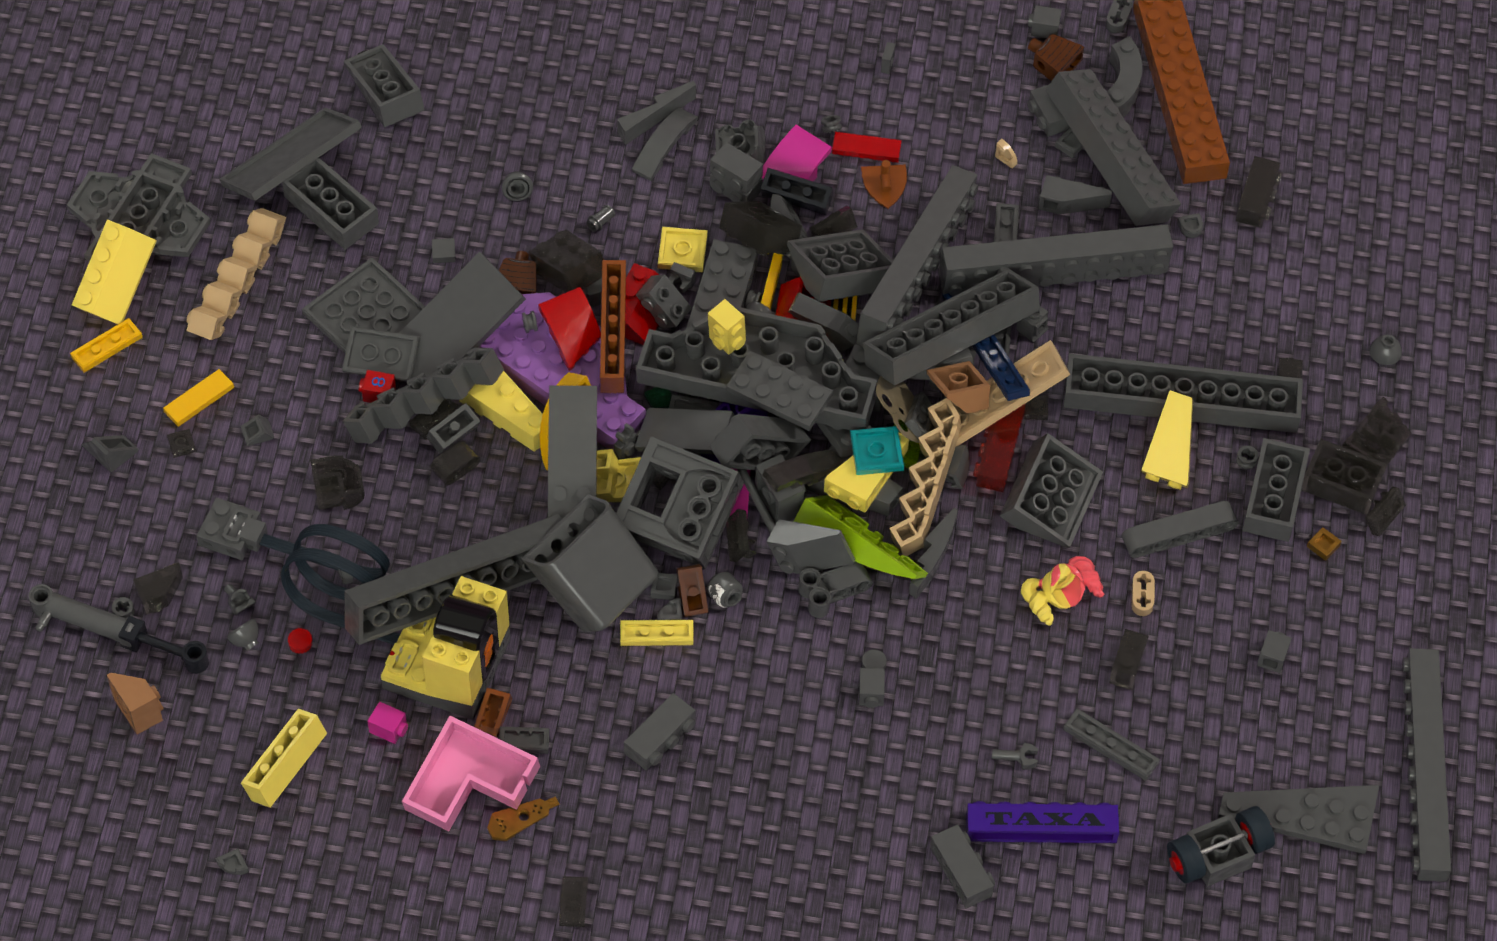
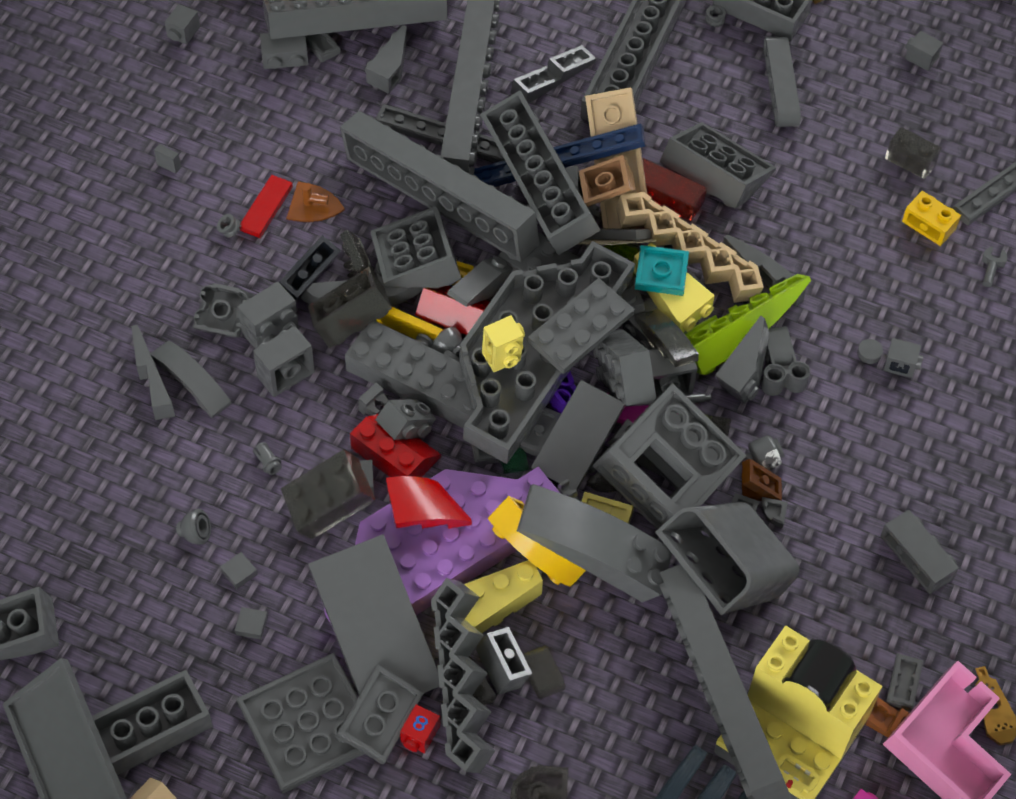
camera: 75 degrees left, 0 degrees up
reddish brown torso [499,251,537,294] -> none
dark grey bush [522,311,538,333] -> none
dark orange brick [600,260,626,393] -> none
light yellow tile [620,620,694,646] -> none
light yellow plate [658,227,708,272] -> none
dark pink slope [761,125,832,182] -> none
tan tile [995,139,1017,169] -> none
hair [1021,556,1104,626] -> none
reddish brown torso [1028,34,1084,82] -> none
tan beam [1131,571,1155,616] -> none
light yellow slope [1141,390,1193,490] -> none
none -> dark grey tile [220,552,258,589]
none -> dark grey brick [253,326,315,397]
none -> dark grey slope [510,45,596,104]
none -> yellow brick [902,191,961,246]

